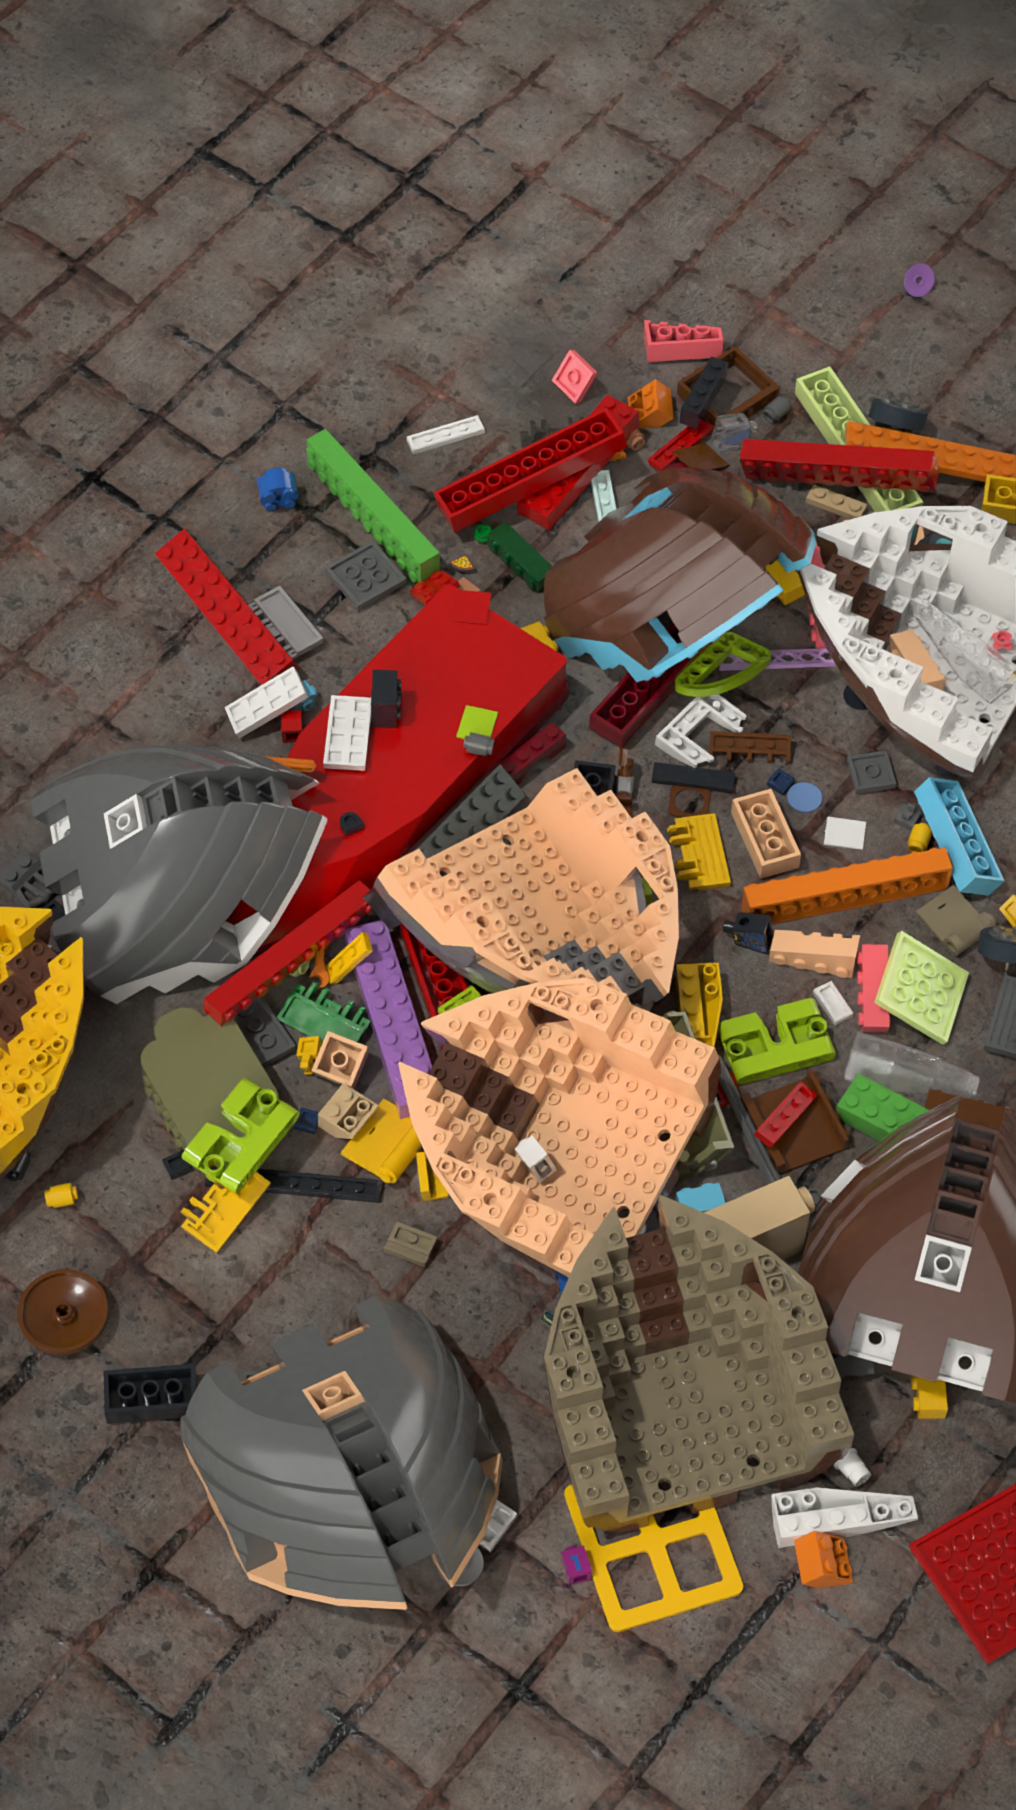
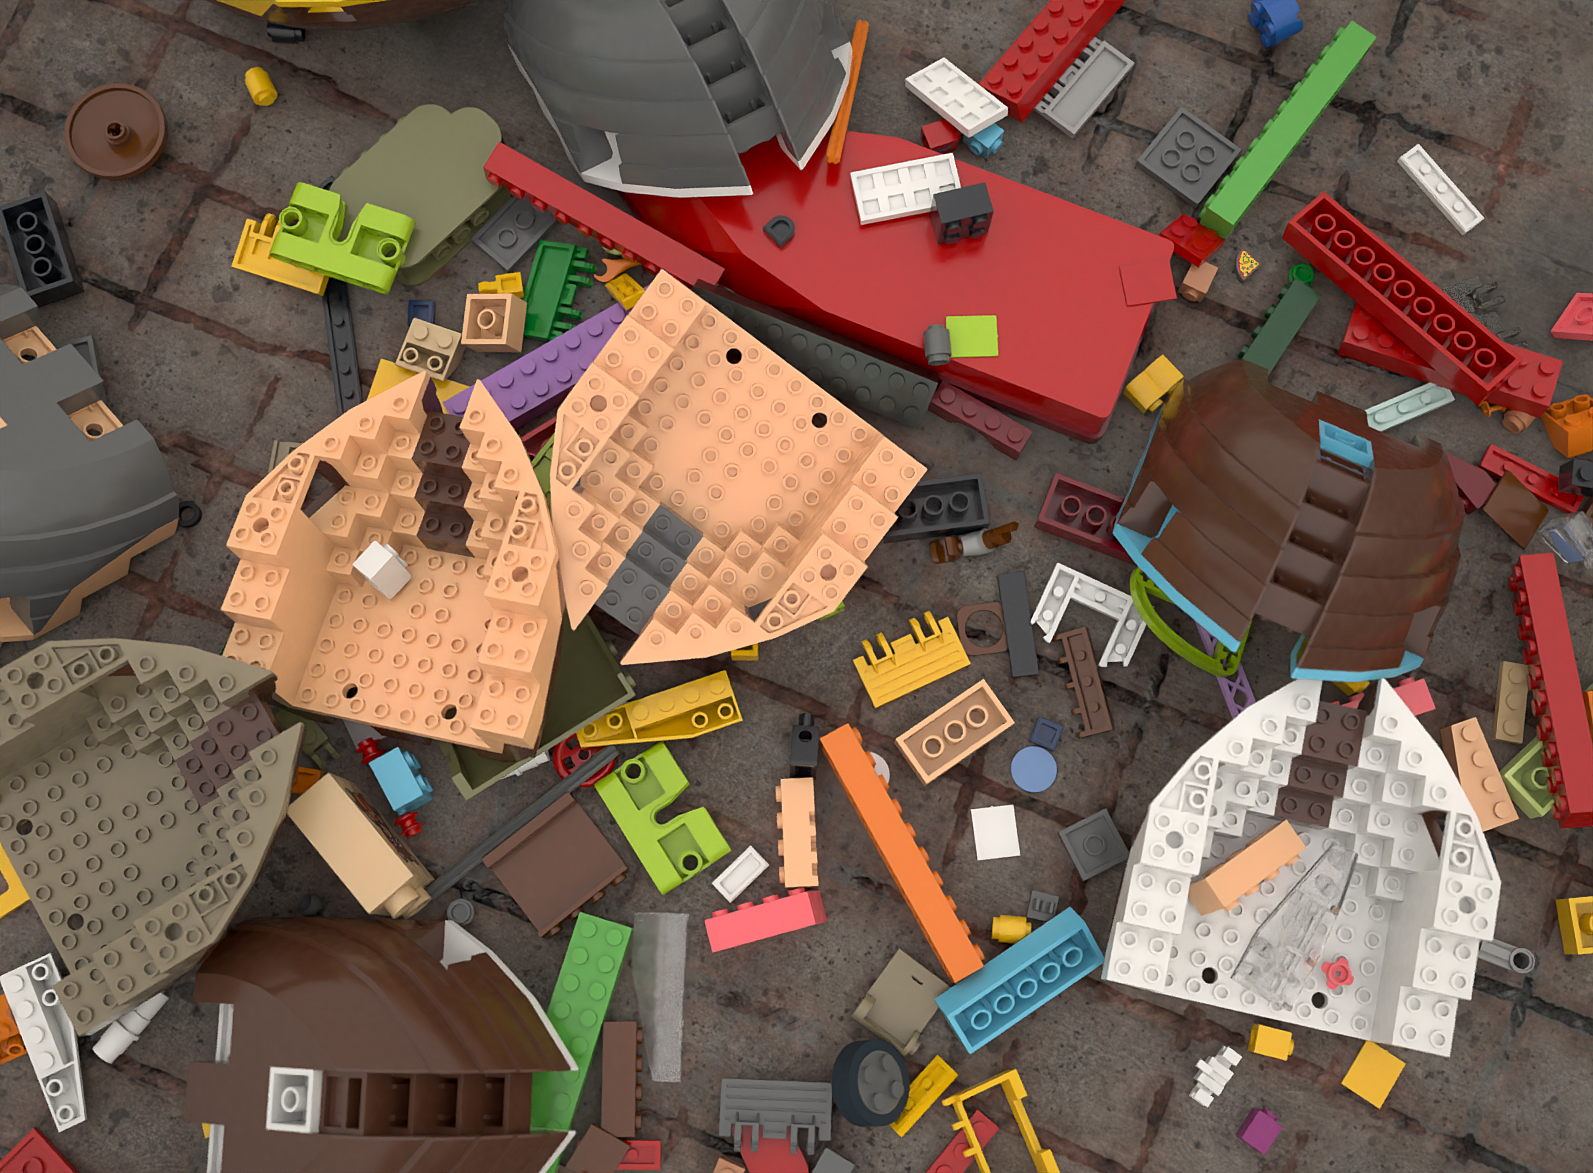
camera: 75 degrees right, 20 degrees up
red plate [754,1081,818,1149] -> none
yellowish green plate [874,931,969,1045] -> none

